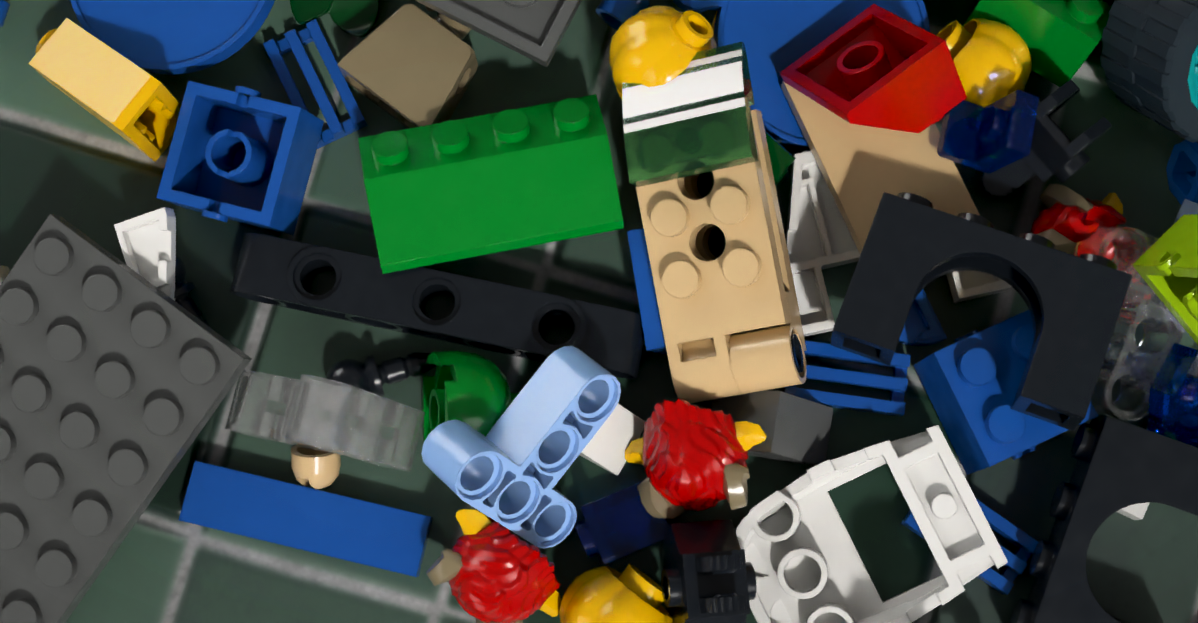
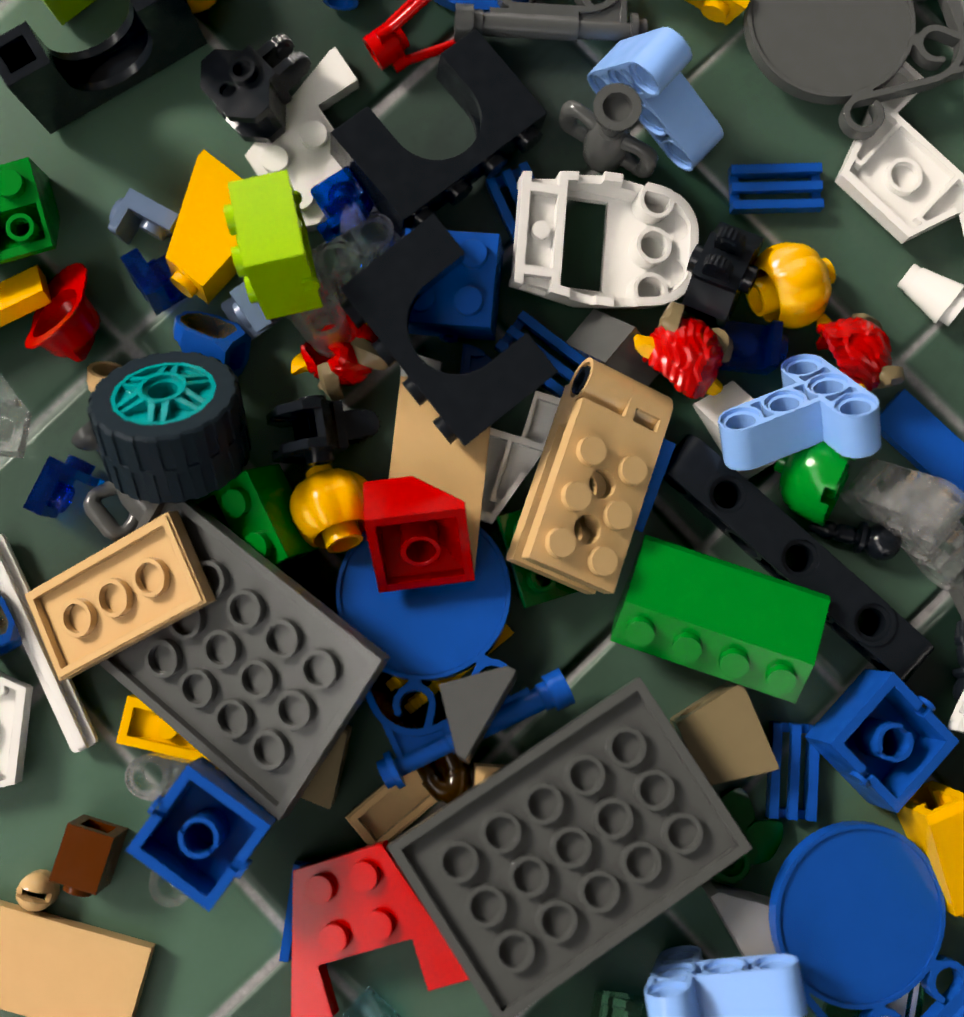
camera: 155 degrees left, 5 degrees up
yellow plant [609,5,721,117] -> none
clear green slope [622,42,758,187] -> none
clear blue bracket [937,90,1039,174] -> none

